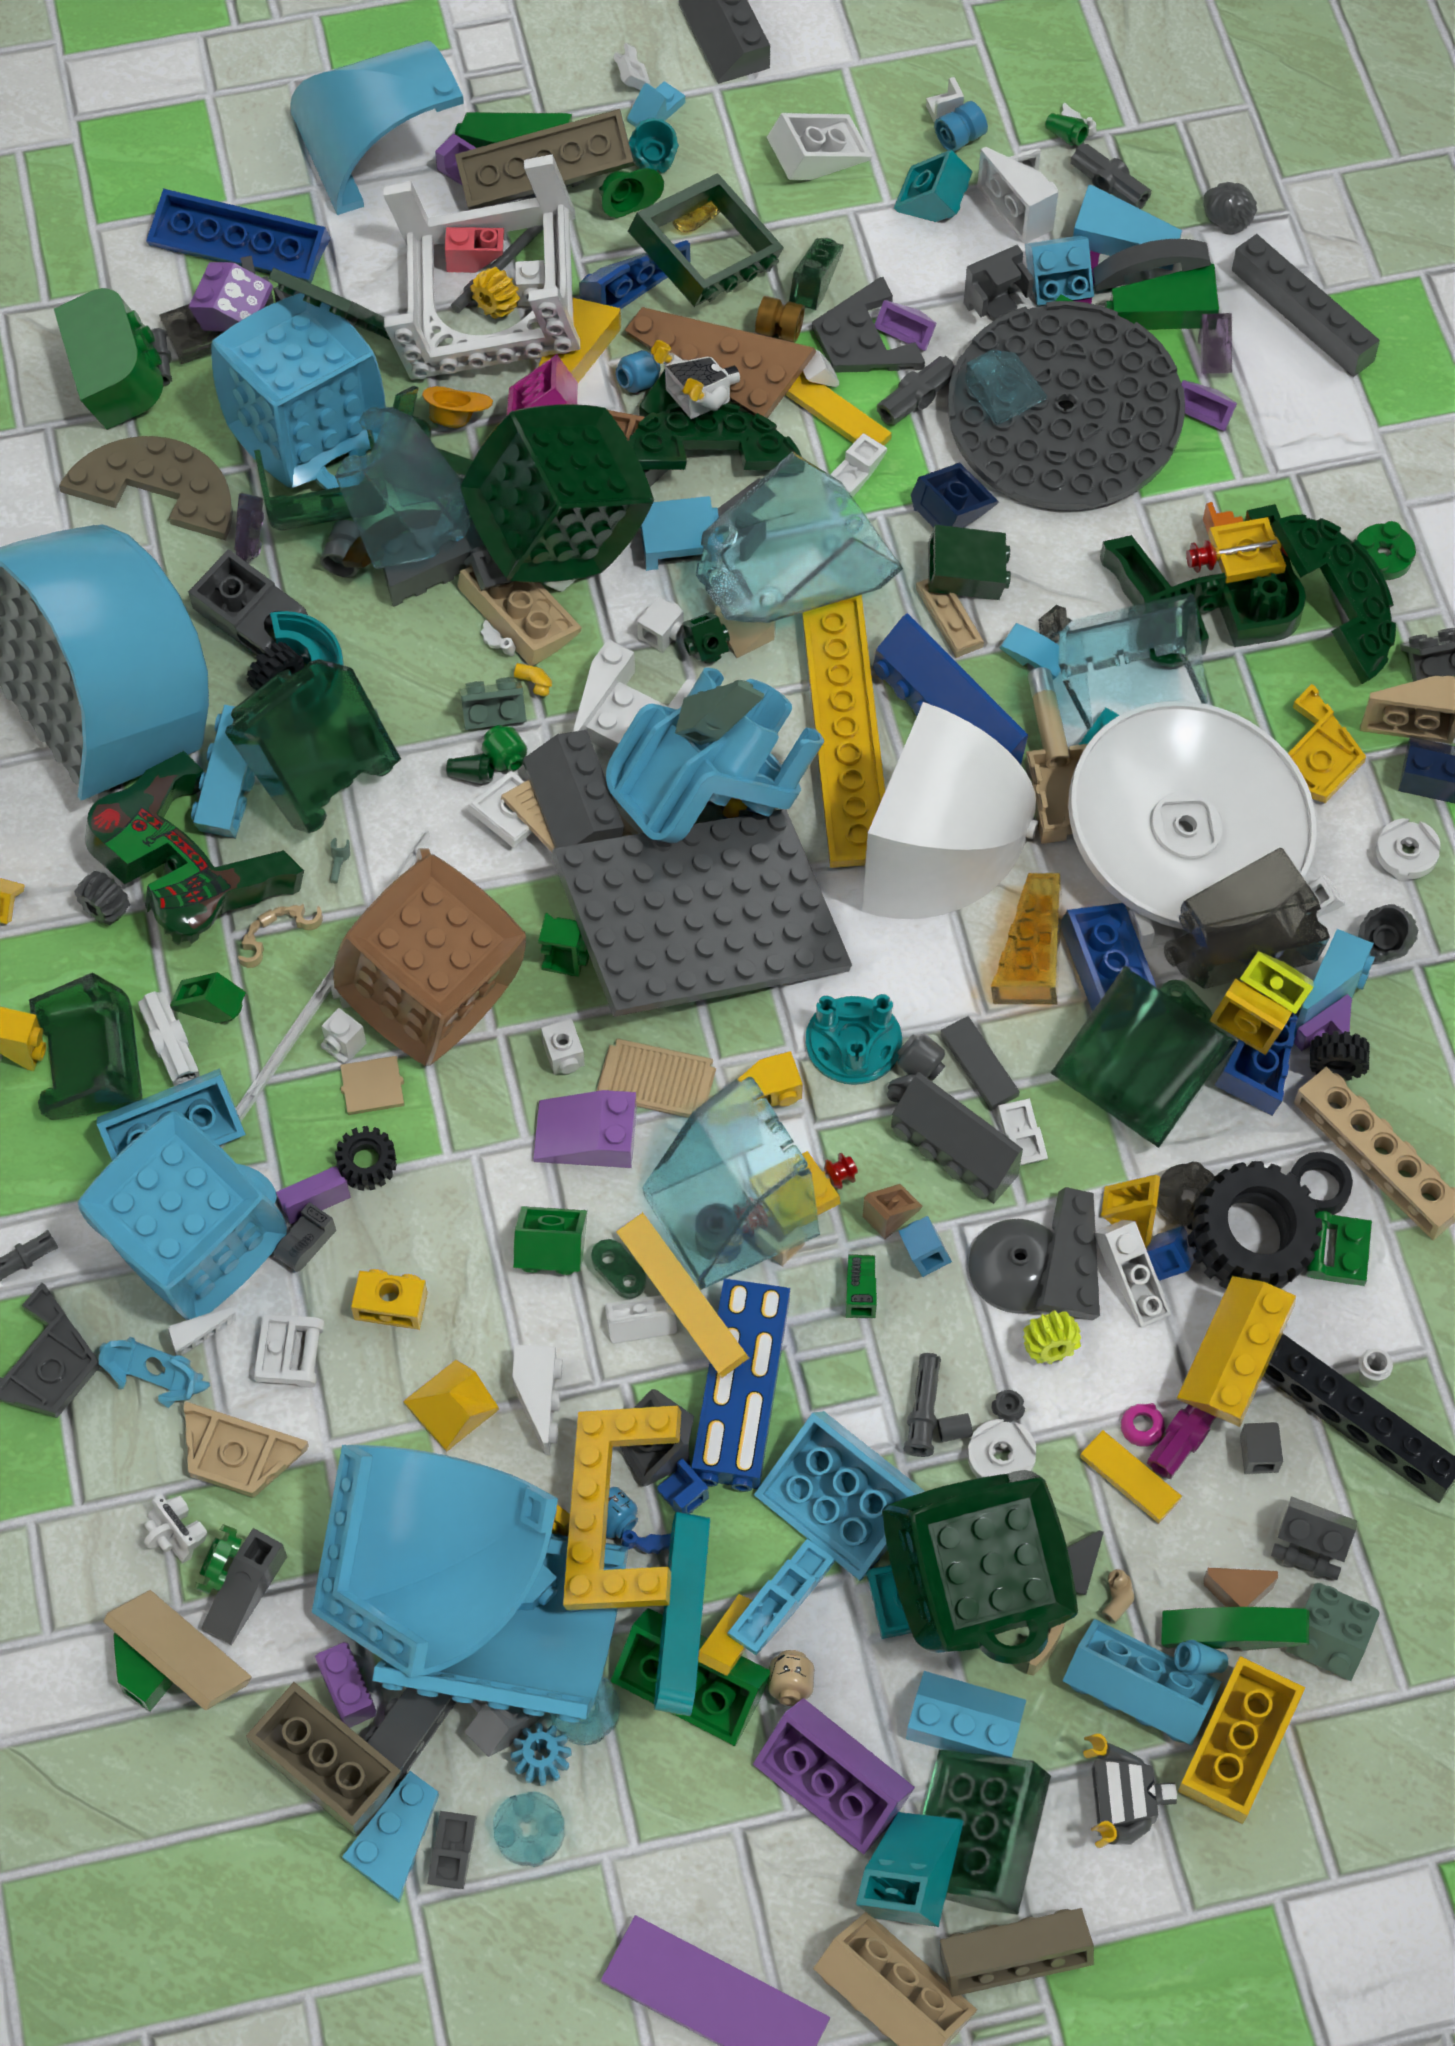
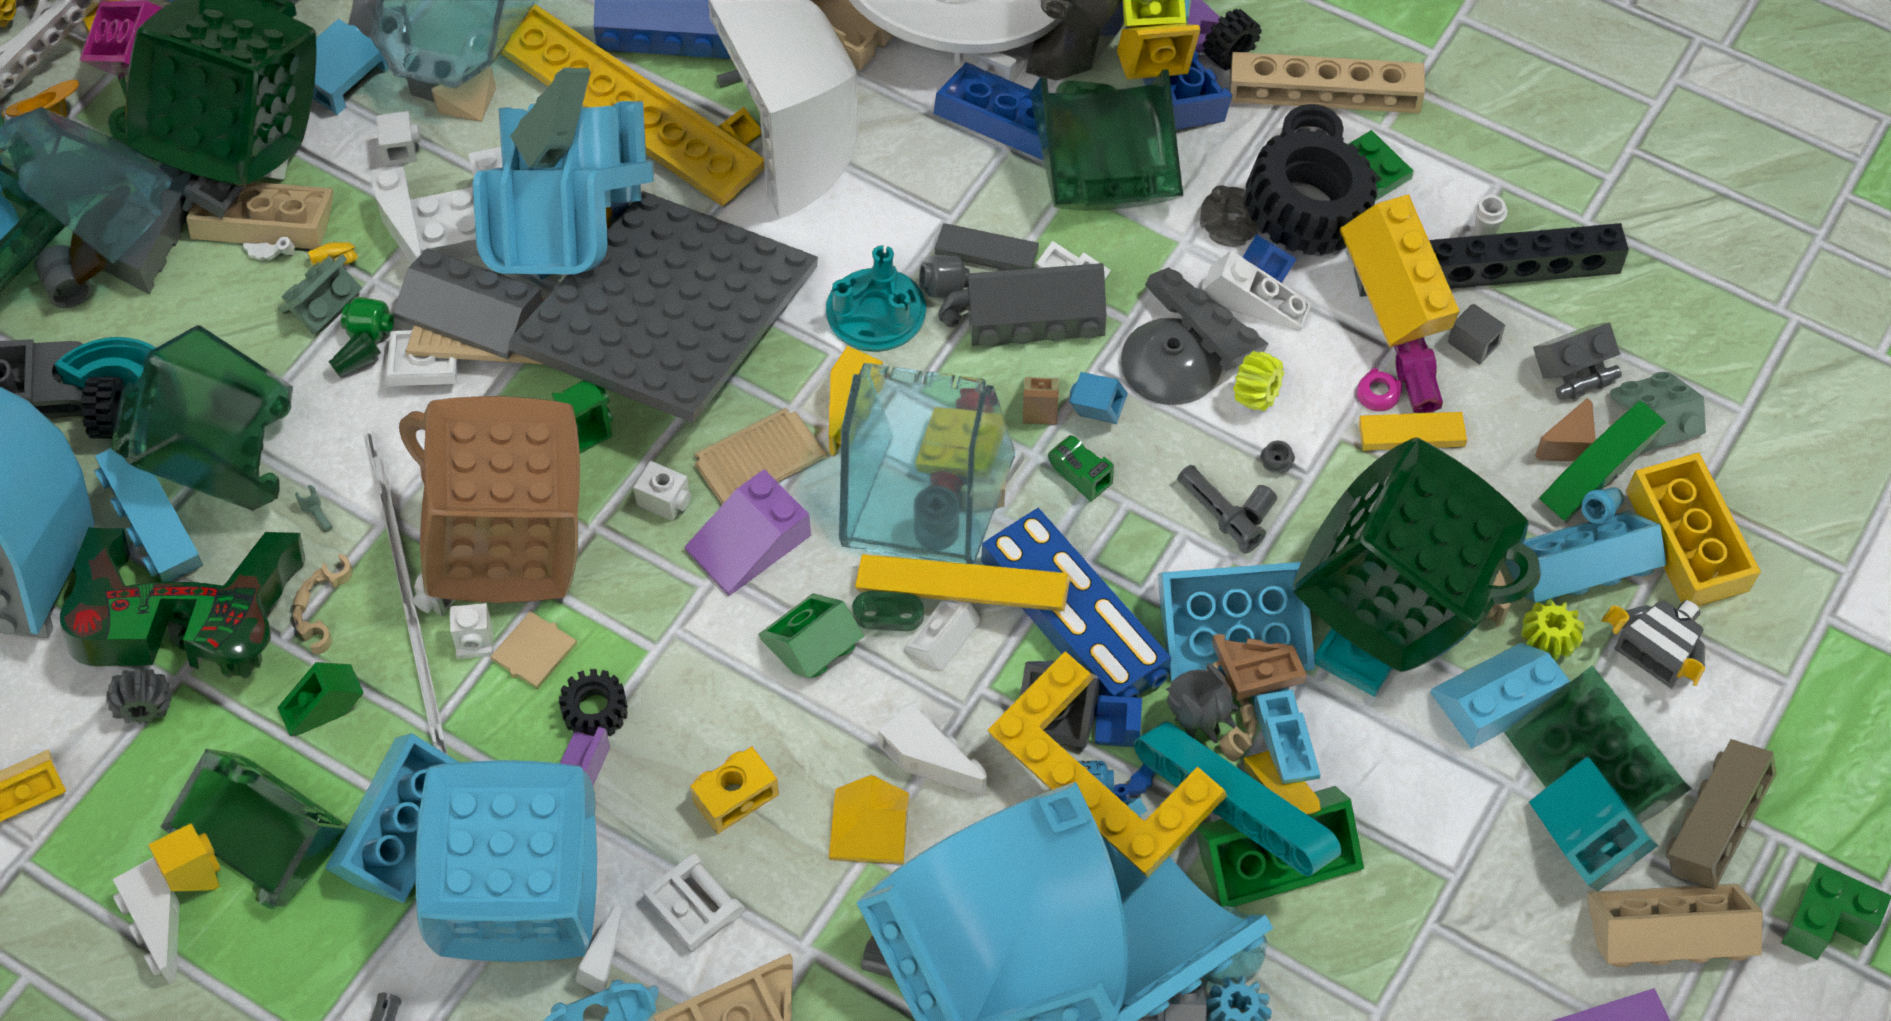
camera: 45 degrees left, 5 degrees down
white piece [138,991,200,1086] -> none
dark grey leg [274,1202,336,1272] -> none
dark green brick [682,612,730,663] -> none
medium lavender slope [753,1698,915,1855] -> none
tan head [767,1650,815,1706] -> none
white plate [968,1419,1036,1478] -> none
clear yellow wedge [991,873,1062,1005] -> none
yellow slope [1101,1174,1160,1249] -> none
none -> dark grey hair [1166,663,1239,743]
none -> tan piece [1206,660,1258,762]
none -> medium nougat wing [1212,634,1307,700]
none -> neon yellow gear [1521,598,1584,661]

